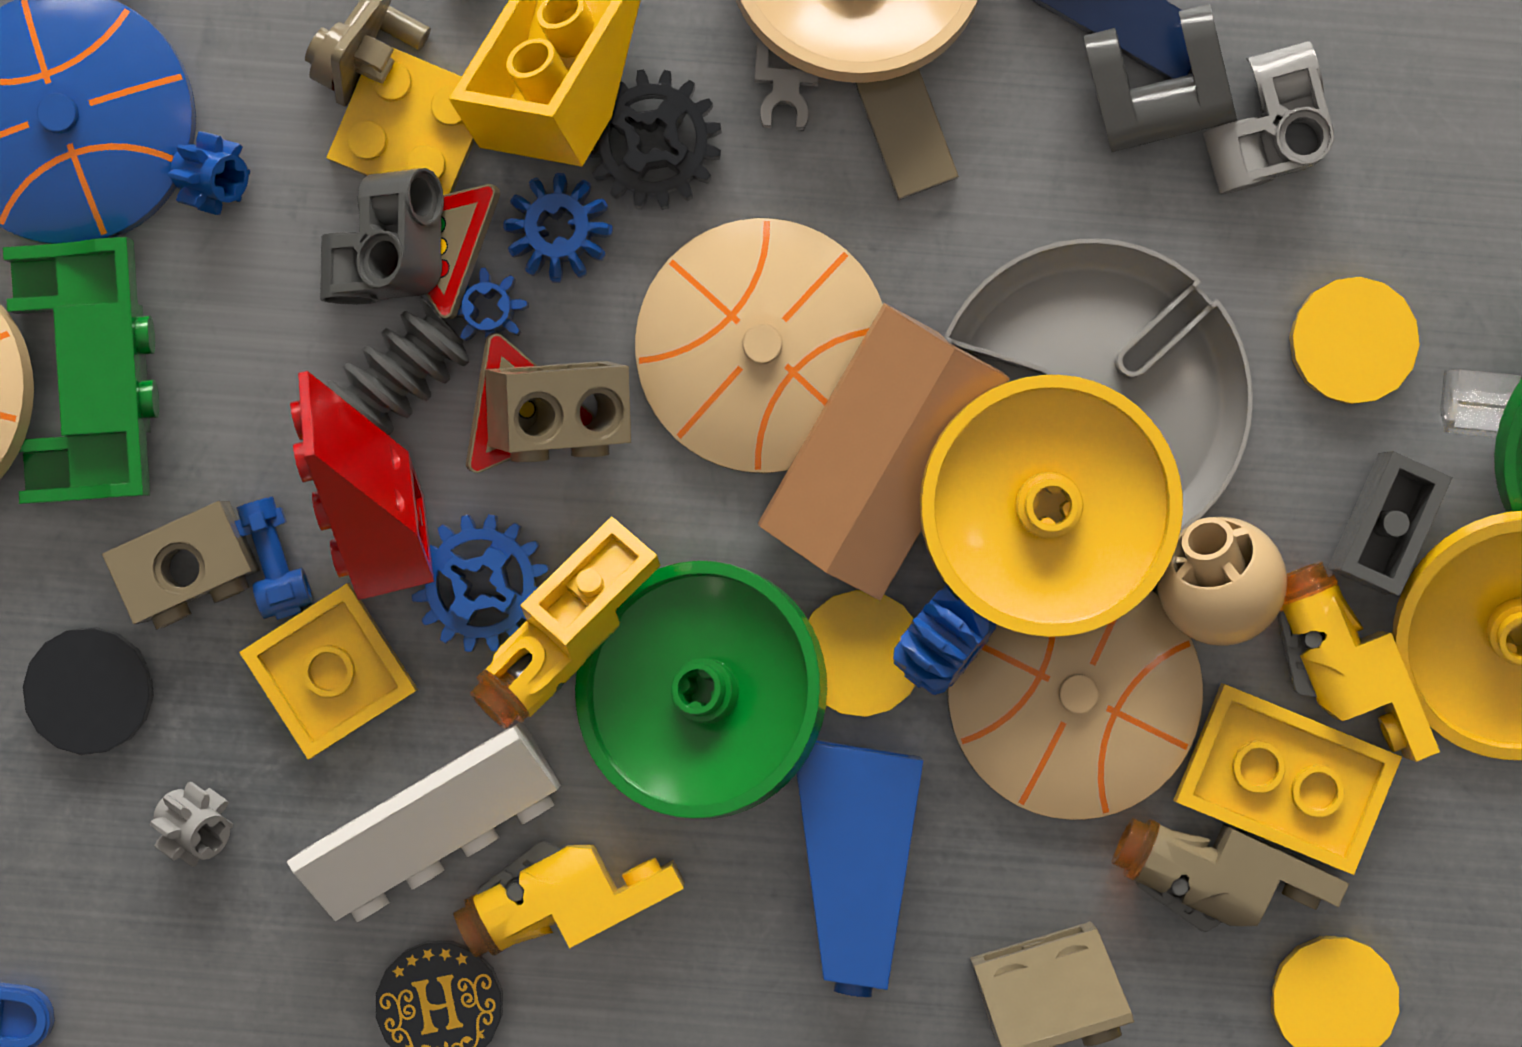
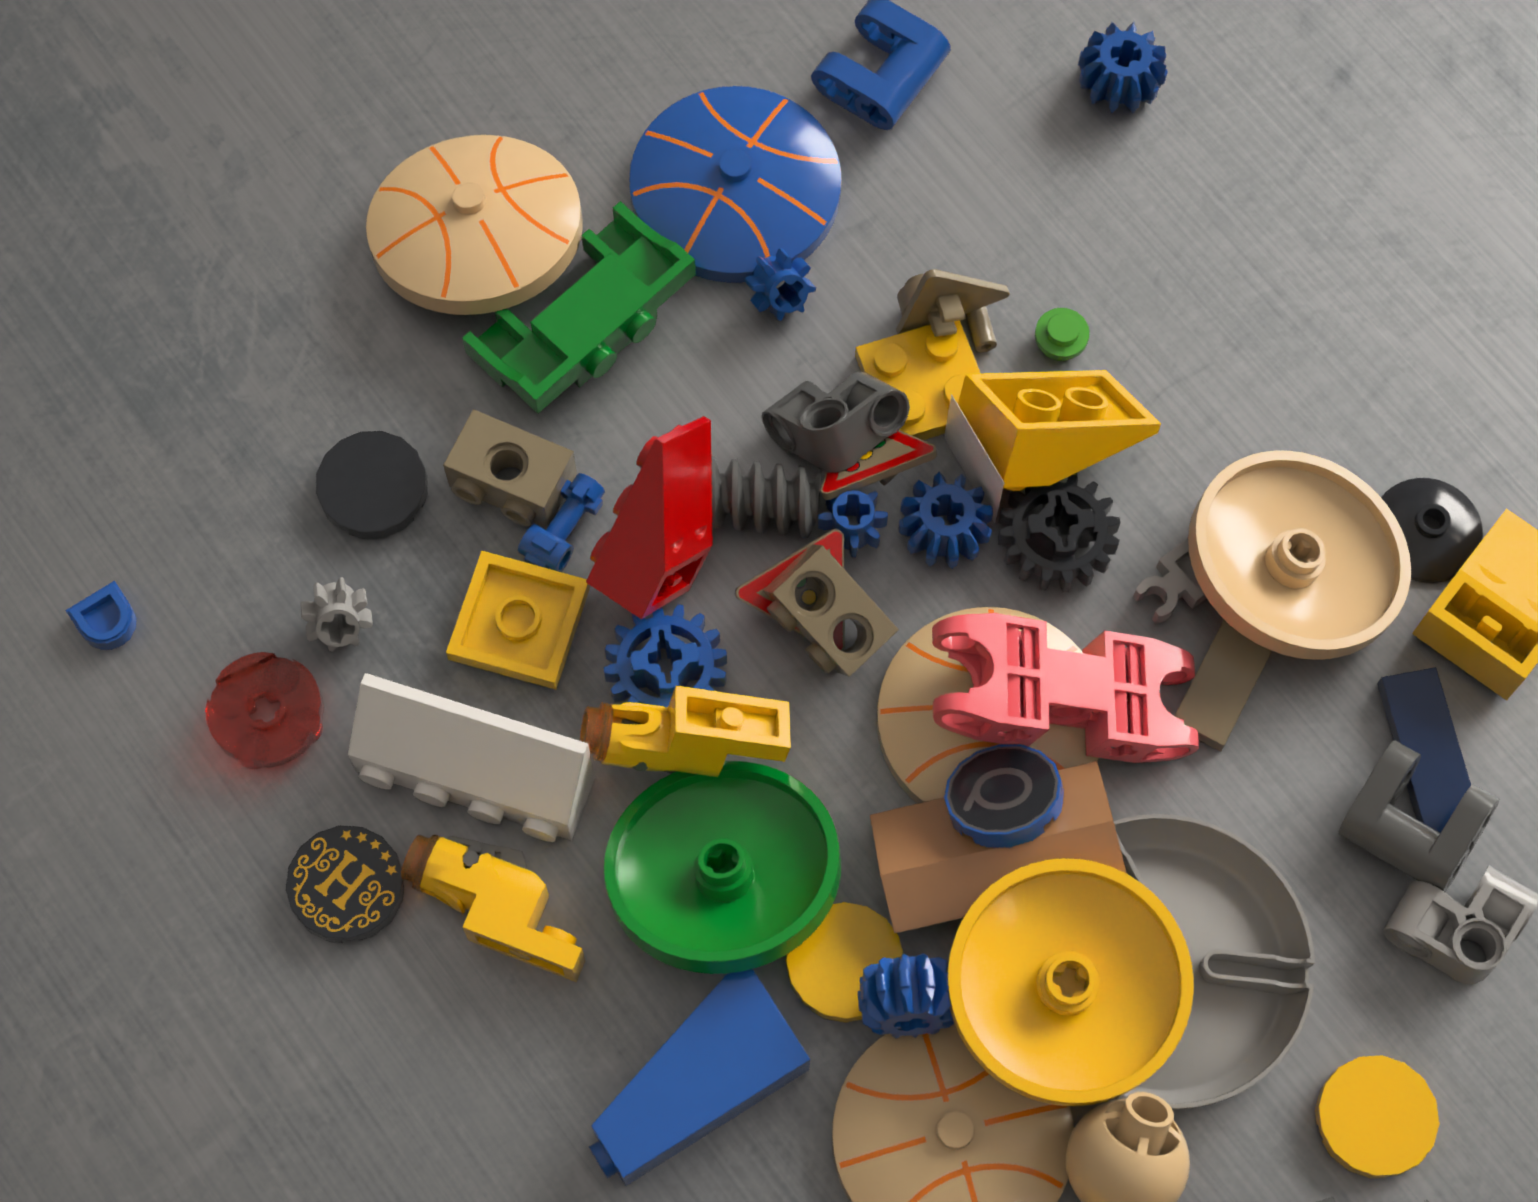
camera: 45 degrees right, 20 degrees down
none -> clear red plate [205,652,324,769]
none -> coral piece [932,613,1199,763]
none -> white sticker [944,394,1004,523]
none -> tile [944,744,1064,848]

